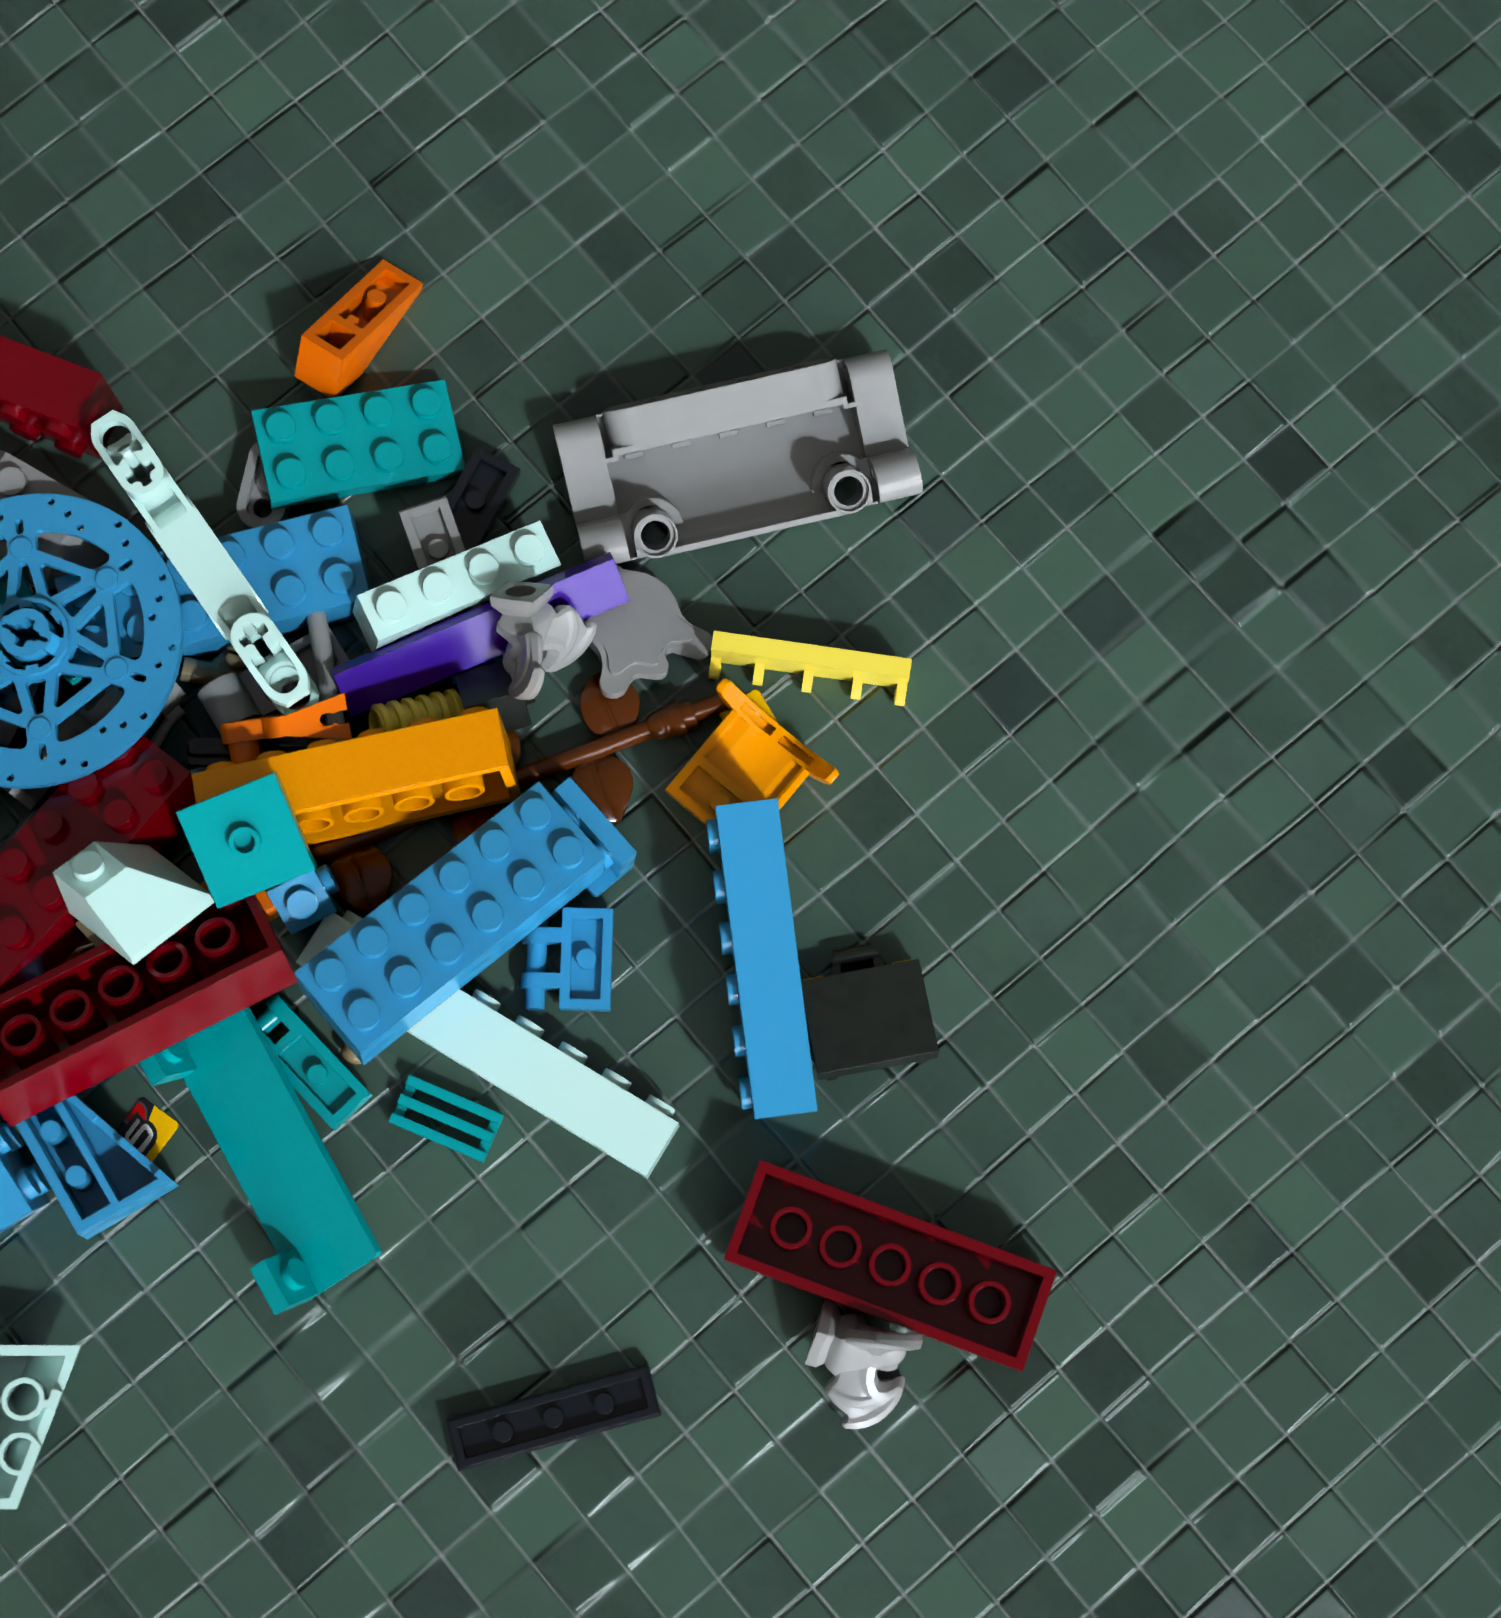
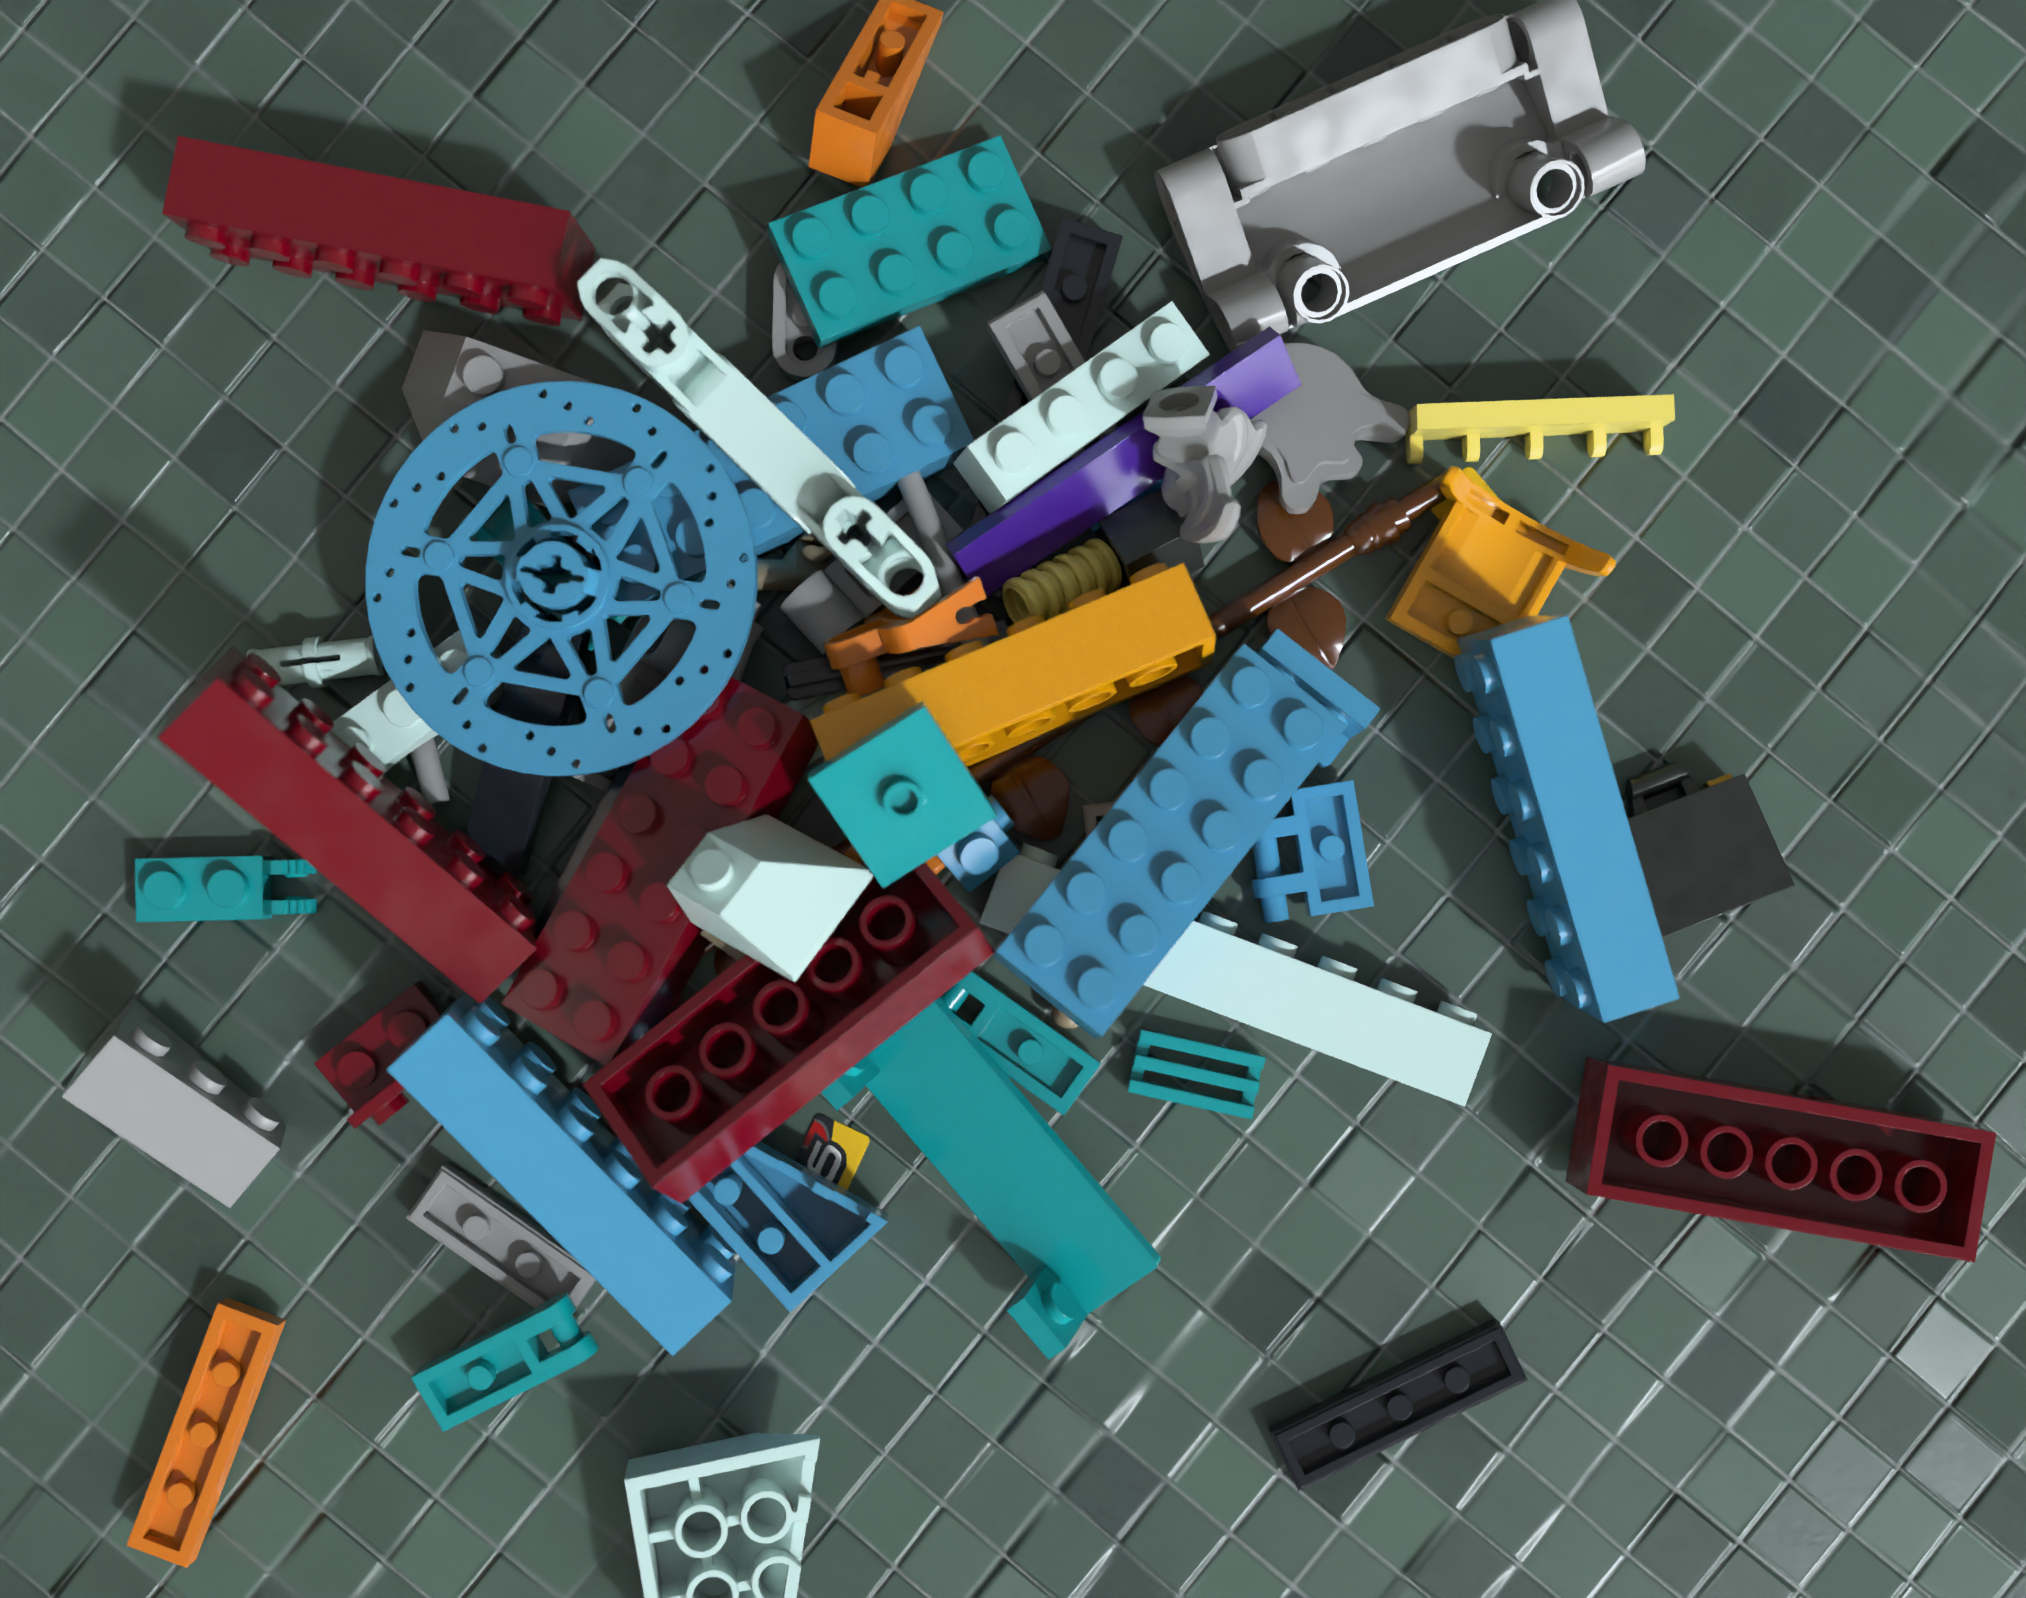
camera: 15 degrees left, 10 degrees up
light grey animal [805,1299,923,1430] -> none

